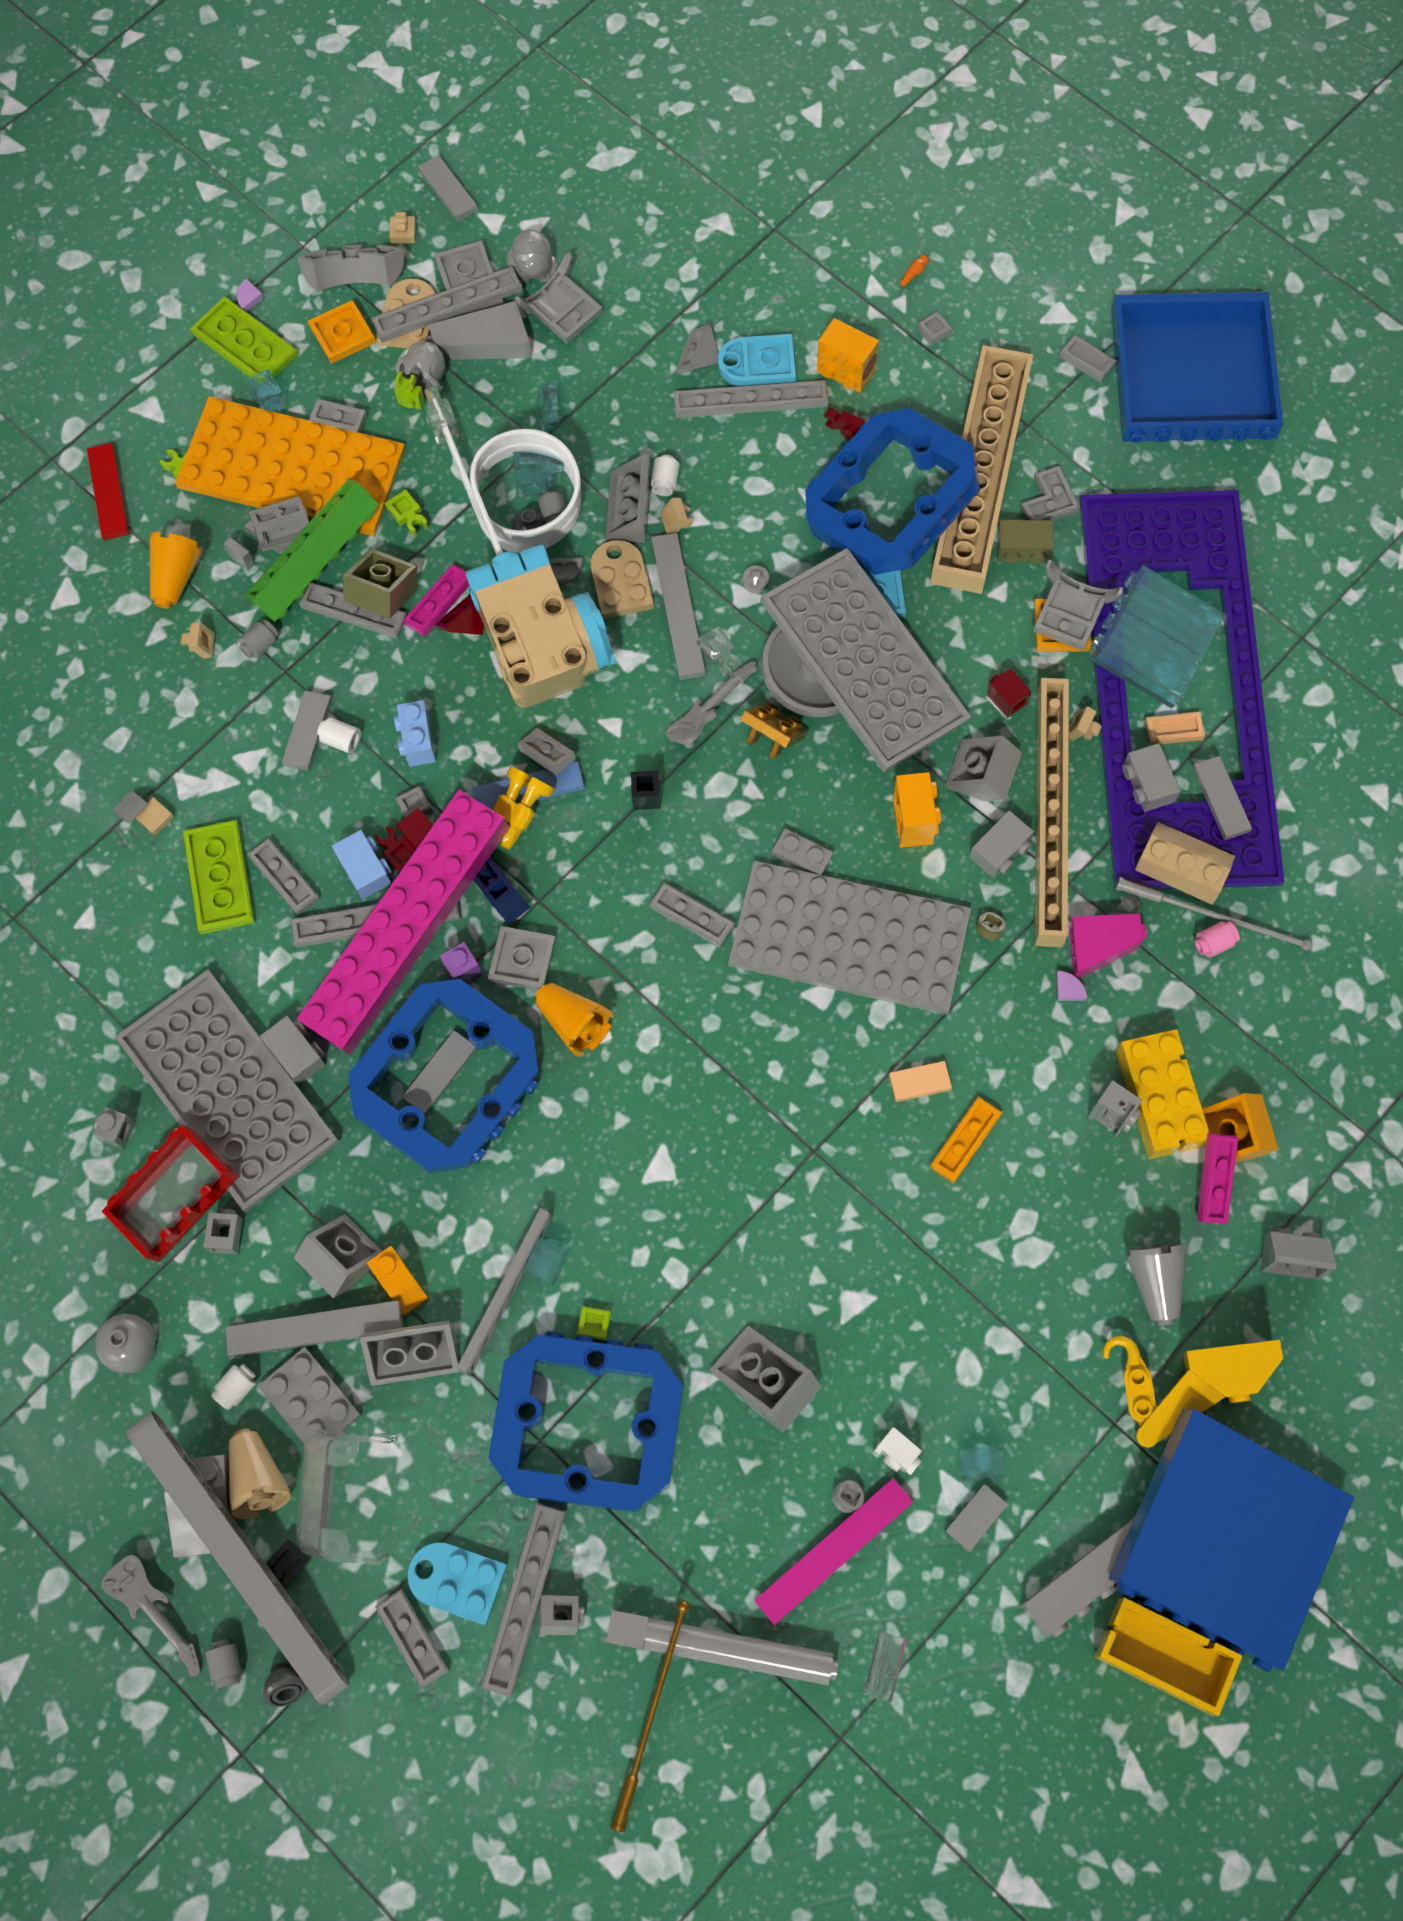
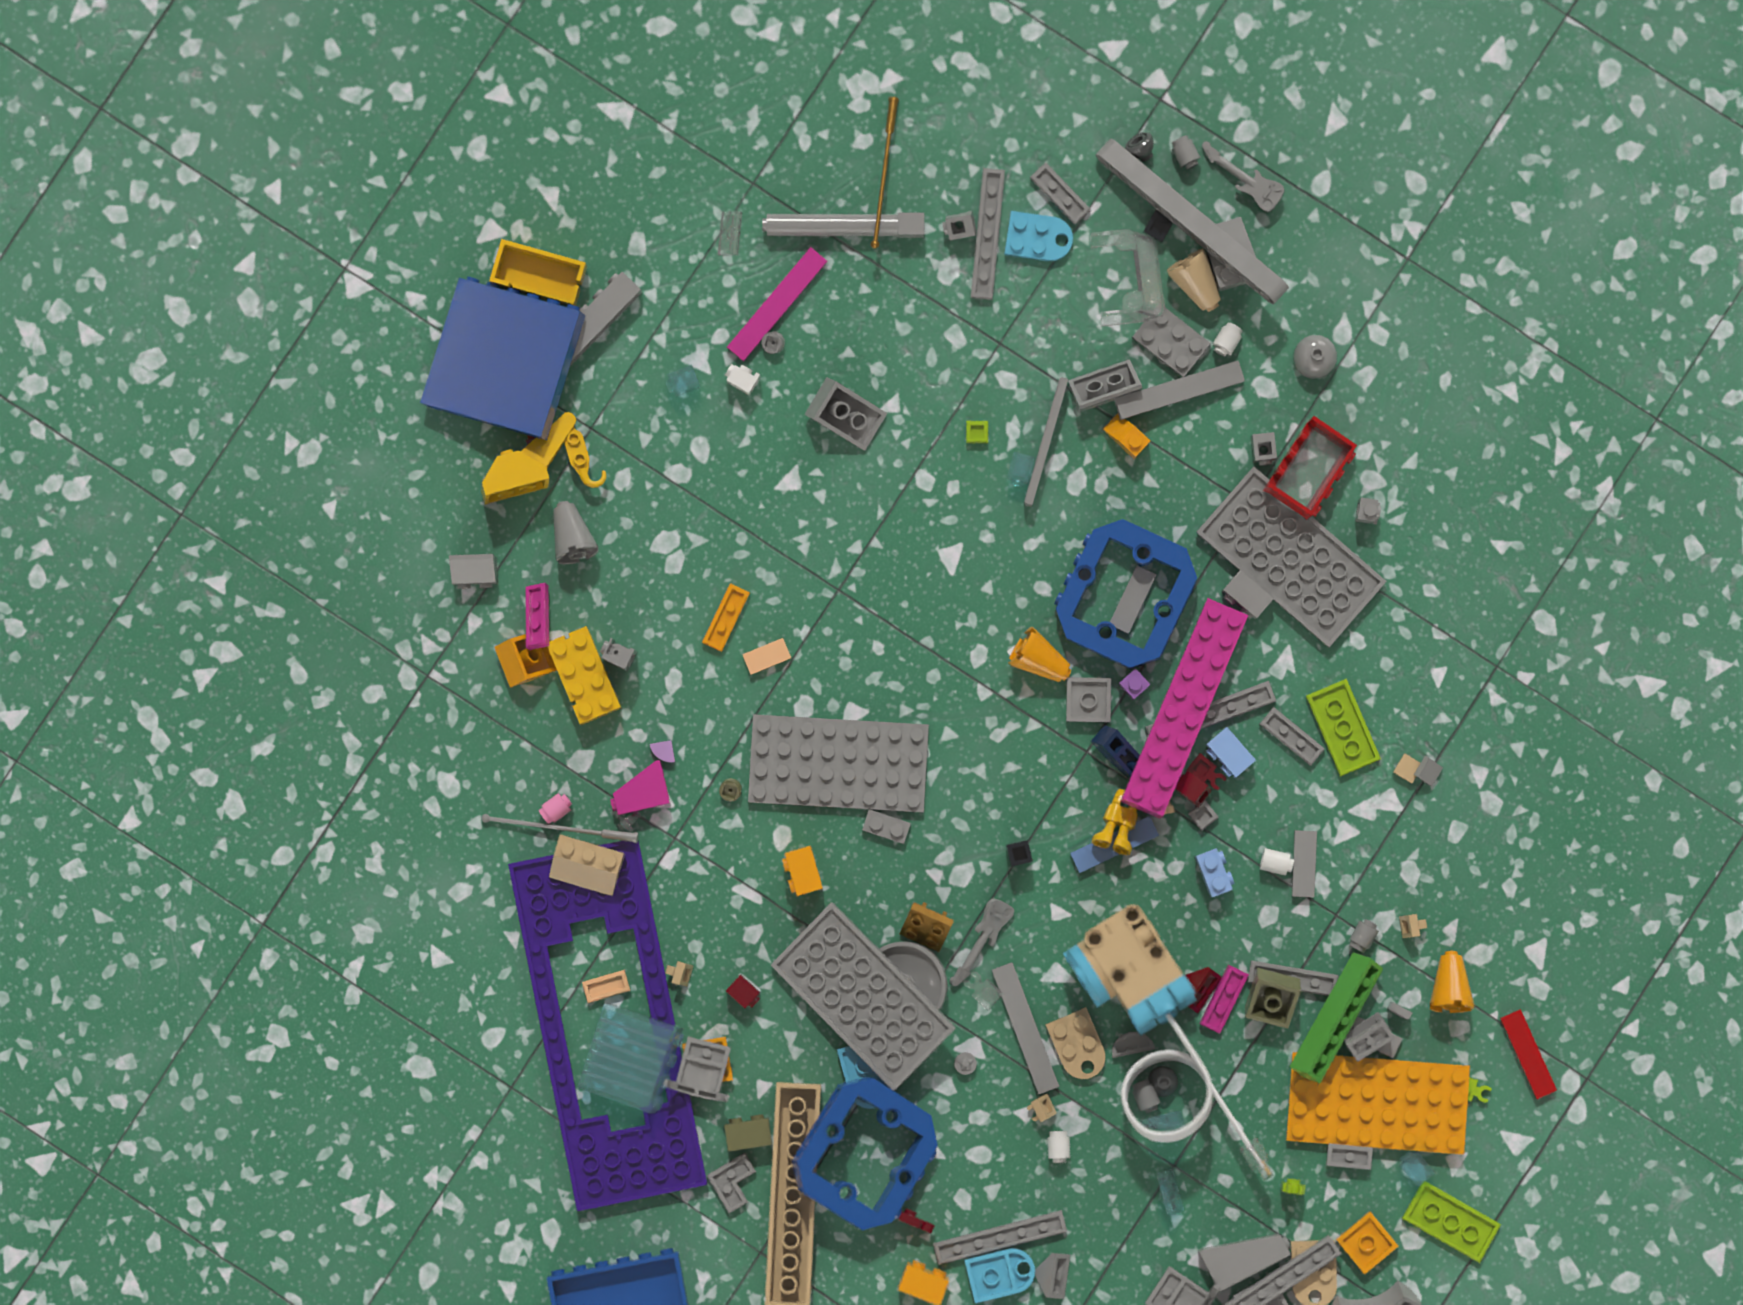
camera: 170 degrees right, 15 degrees up
lavender tile [237,279,264,312] -> none
light grey slope [294,1214,382,1298] -> none
lime plate [384,489,428,537] -> none
light grey hair [395,341,446,397] -> none
blue panel [488,1332,684,1513] -> none
light grey plate [518,728,576,775] -> none
light grey slope [605,453,651,543] -> none
light grey tile [649,882,735,949] -> none
light grey slope [945,736,1022,801] -> none
light grey tile [945,1484,1008,1553] -> none
light grey brick [970,811,1034,879] -> none
tan brick [1035,678,1069,947] -> none
light grey brick [1122,743,1180,812] -> none
light grey tile [1192,756,1252,840] -> none

